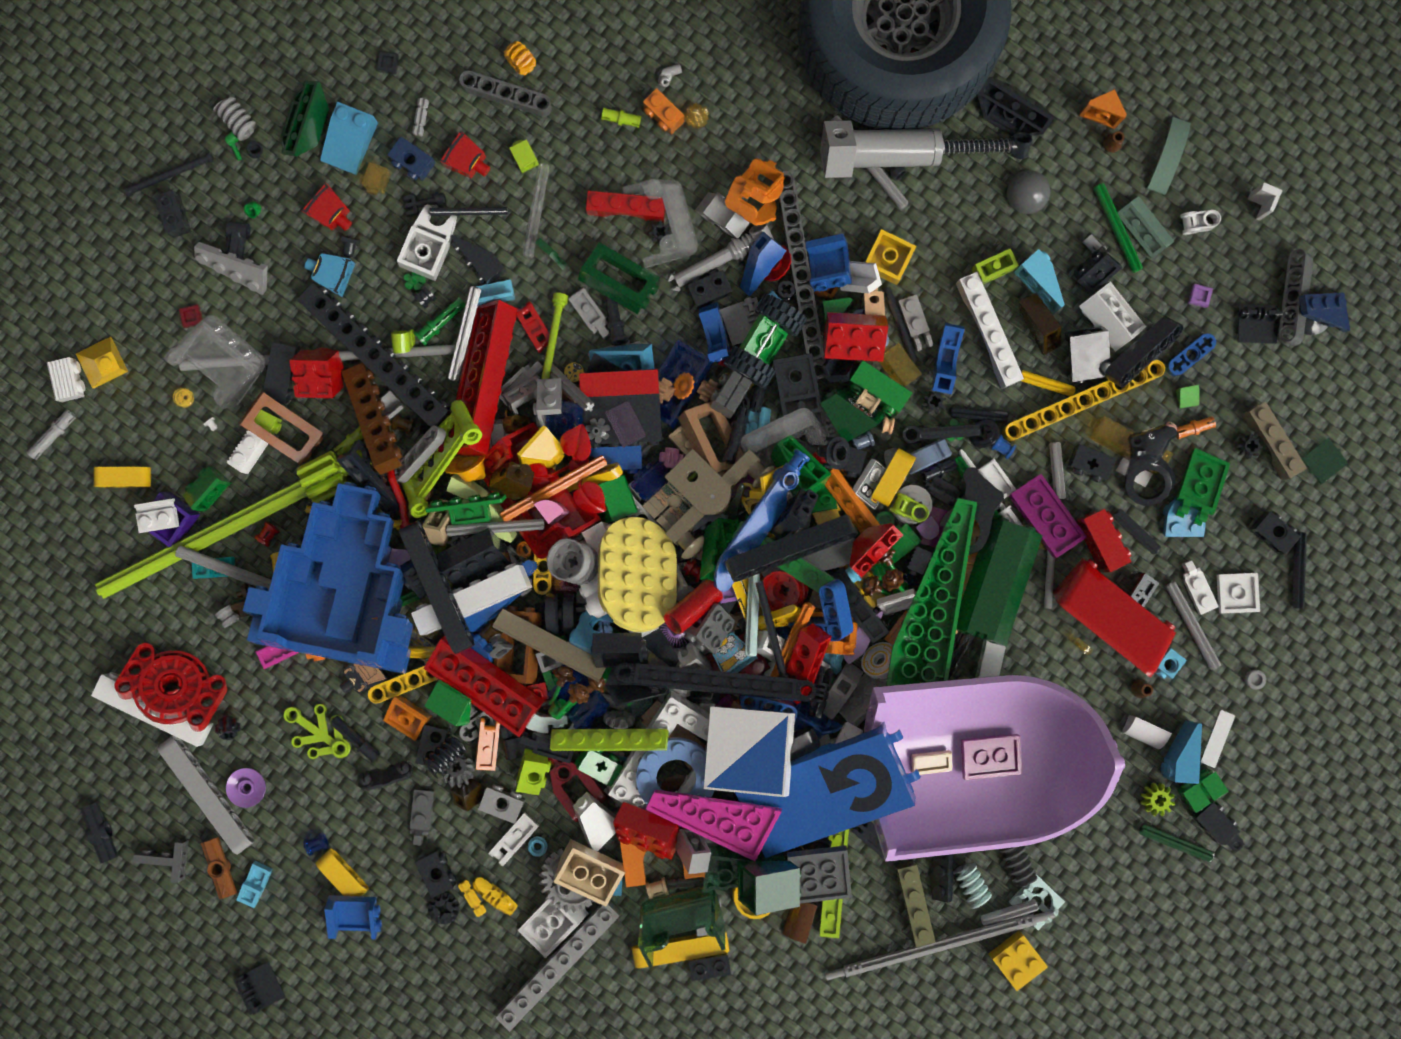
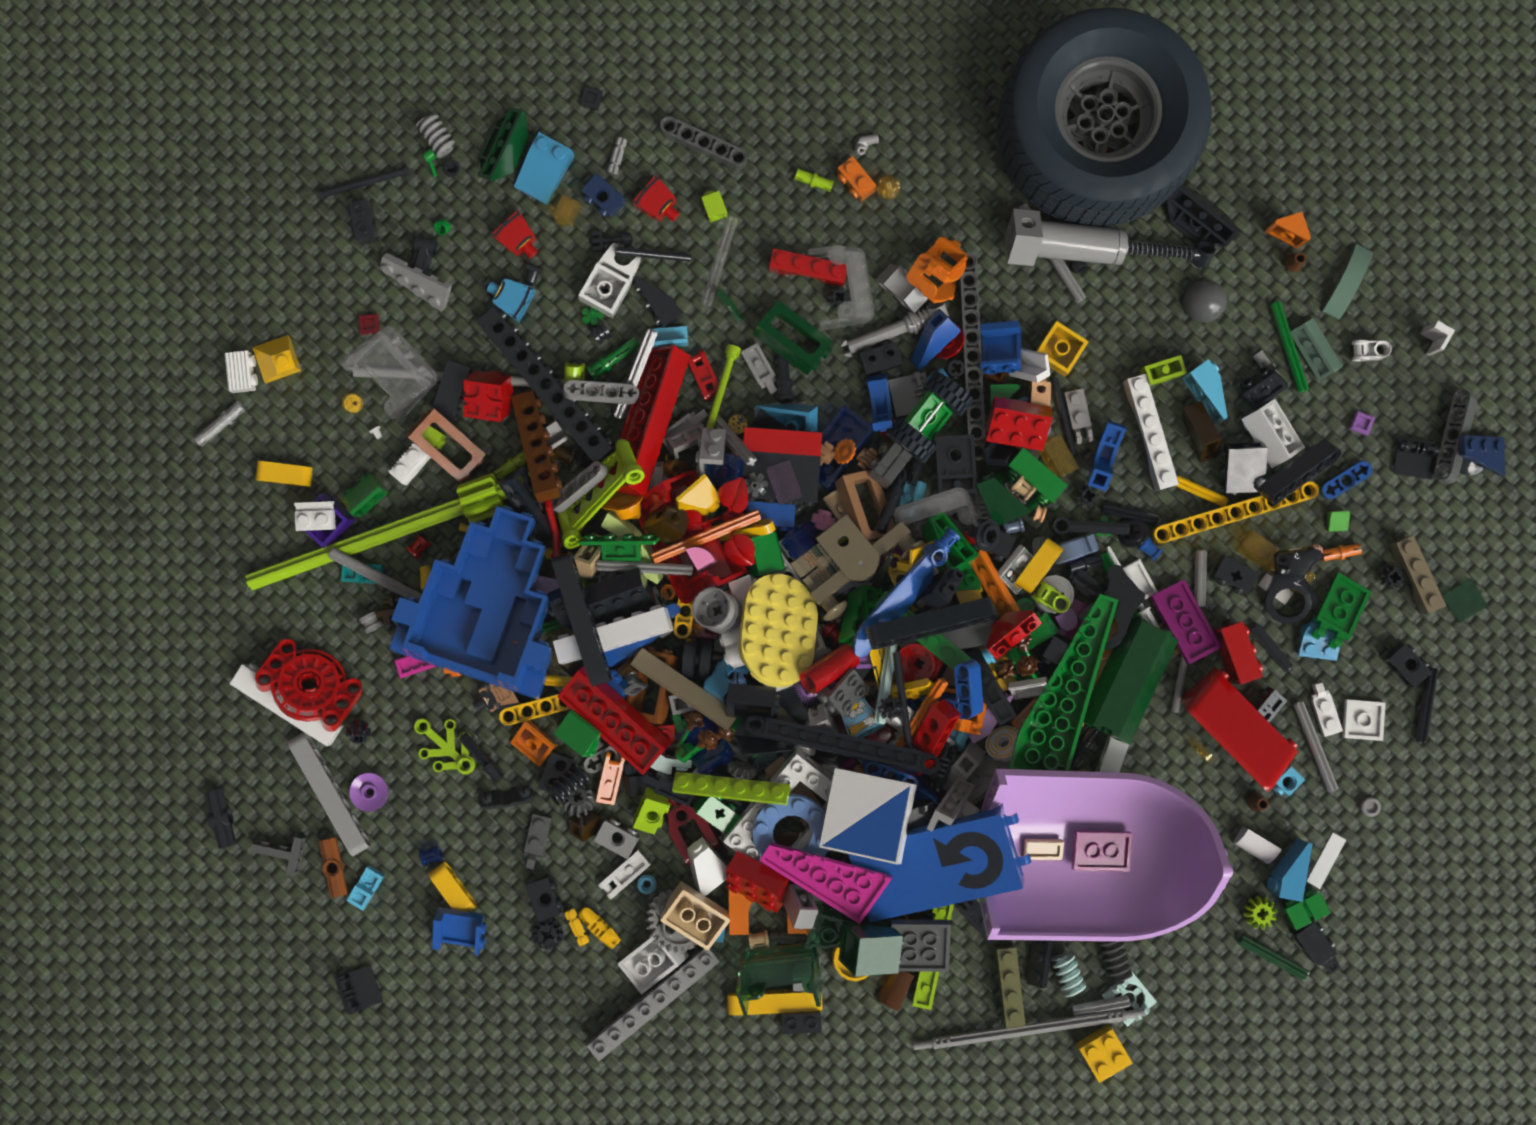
camera: 10 degrees right, 0 degrees up
light orange gear [504,41,536,75] -> none
none -> light grey beam [563,380,639,404]
none -> black gear [877,695,903,722]
none -> light grey fence [927,777,975,832]

